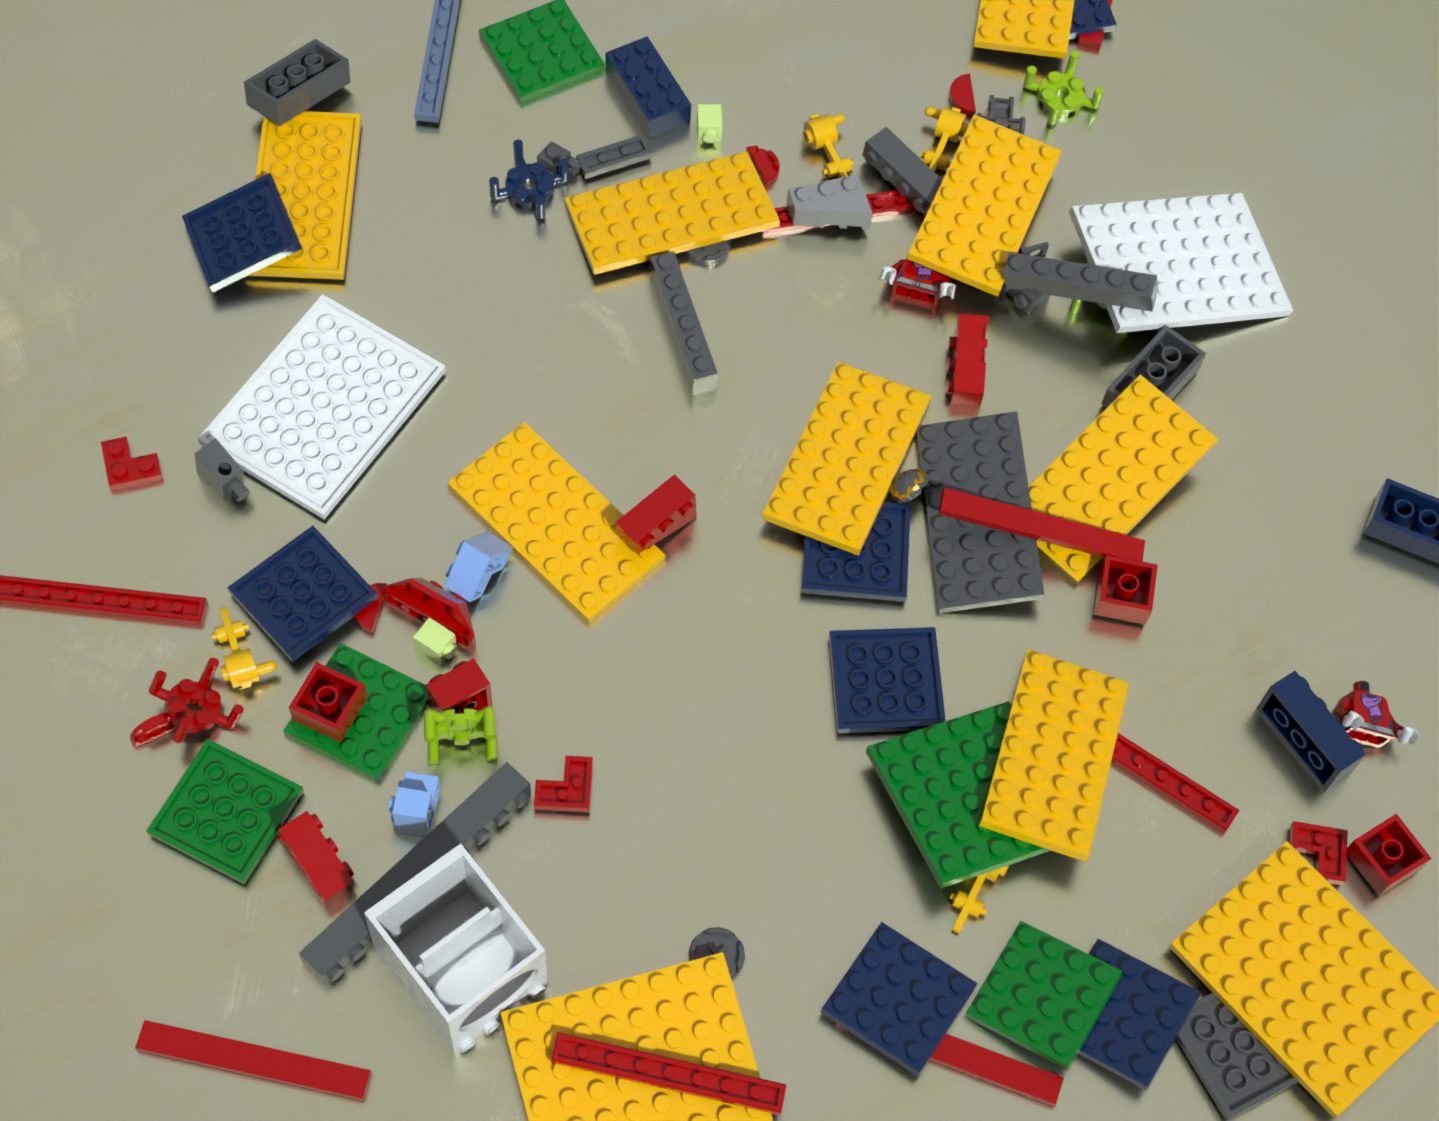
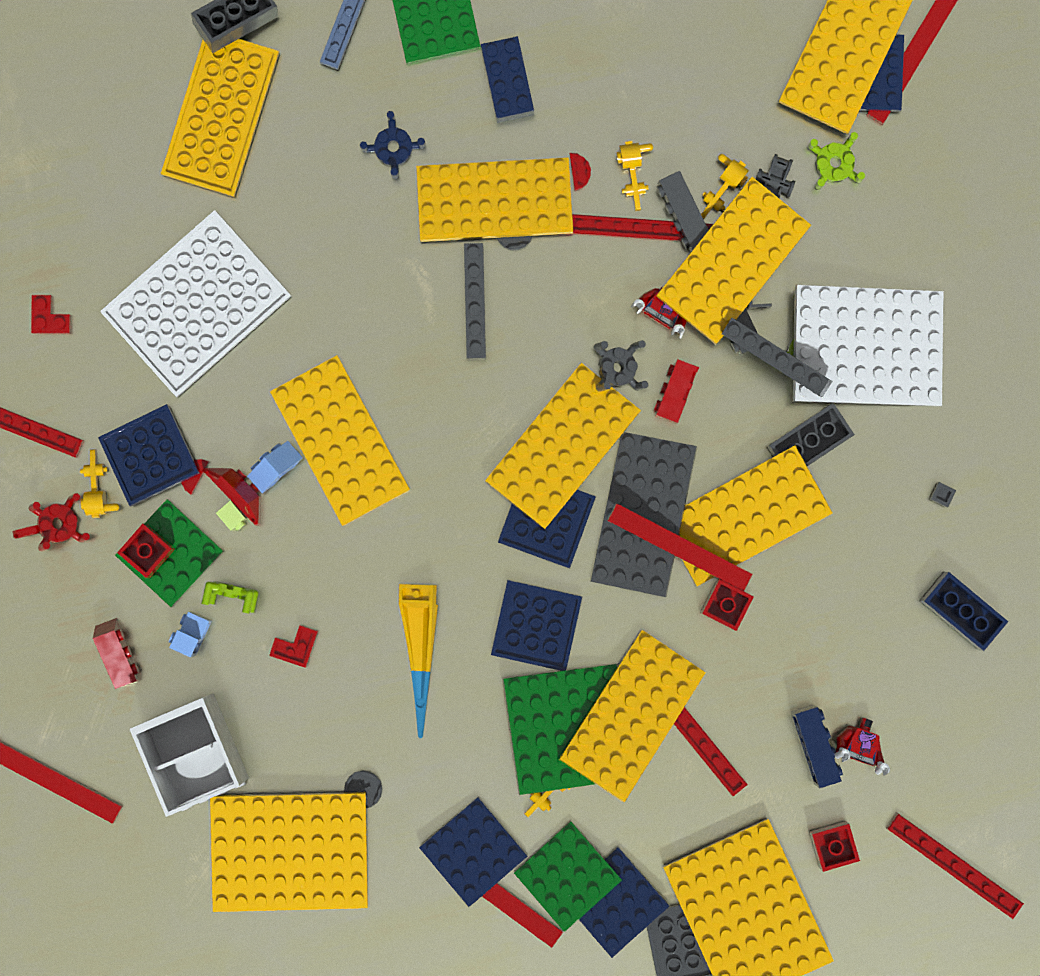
camera: 20 degrees right, 25 degrees up
green plate [146,739,304,884] -> none
dark blue plate [182,173,303,292] -> none
dark grey torso [195,438,250,502] -> none
dark grey brick [299,762,531,985] -> none
red brick [426,658,493,714] -> none
dark grey plate [537,141,580,177] -> none
red tile [550,1032,787,1115] -> none
dark grey plate [576,134,652,179] -> none
red wedge [615,474,697,555] -> none
yellowish green brick [697,104,722,143] -> none
light grey wedge [786,174,873,230] -> none
dark grey hair [890,469,930,504] -> none
red tile [949,73,976,116] -> none
red plate [1290,821,1348,885] -> none
none -> yellow plate [399,584,438,738]
none -> dark grey plate [593,340,648,392]
none -> dark grey plate [930,482,956,508]

